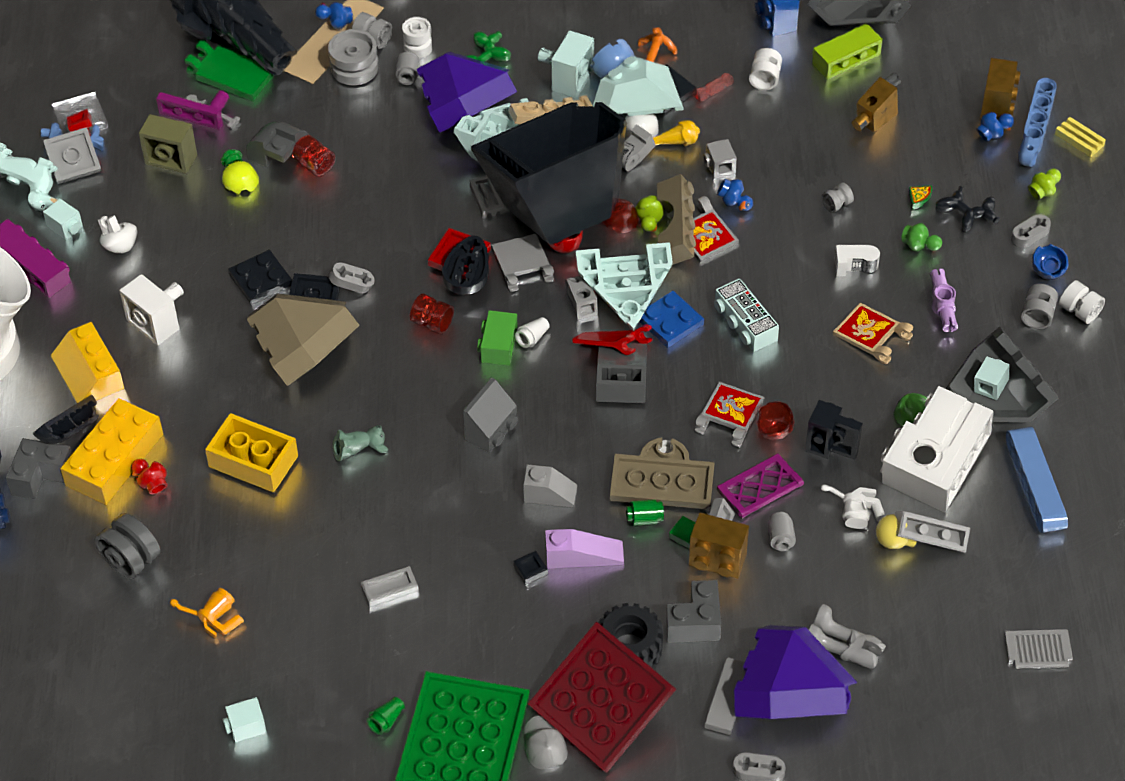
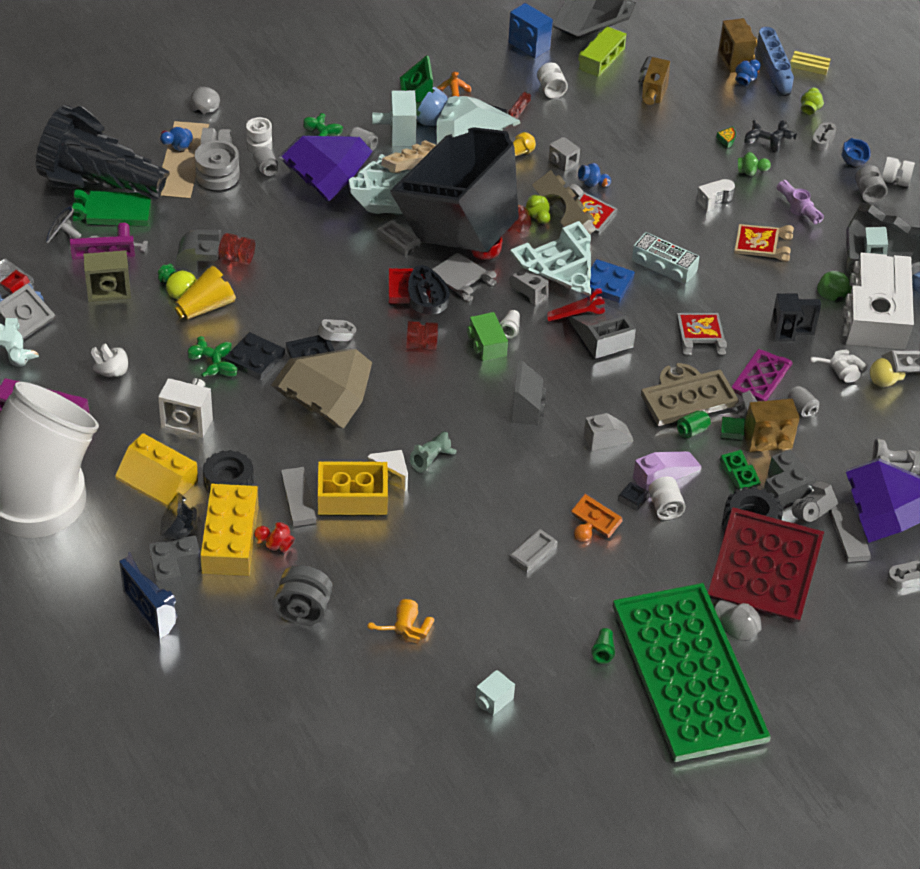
camera: 30 degrees left, 5 degrees down
light aqua brick [43,199,83,240] -> none
clear red hair [757,401,795,441] -> none
light grey wheel [821,183,854,213] -> none
none -> shield [46,206,82,243]
none -> yellow cone [174,266,236,320]
none -> green piece [187,336,237,378]
none -> black tyre [203,450,254,493]
none -> light grey tile [281,467,316,527]
none -> light grey brick [348,127,378,151]
none -> white slope [368,450,408,491]
none -> green slope [400,55,433,103]
none -> orange plate [571,494,623,542]
none -> white wheel [648,477,686,520]
none -> green slope [719,450,761,491]
none -> light grey leg [792,481,838,522]

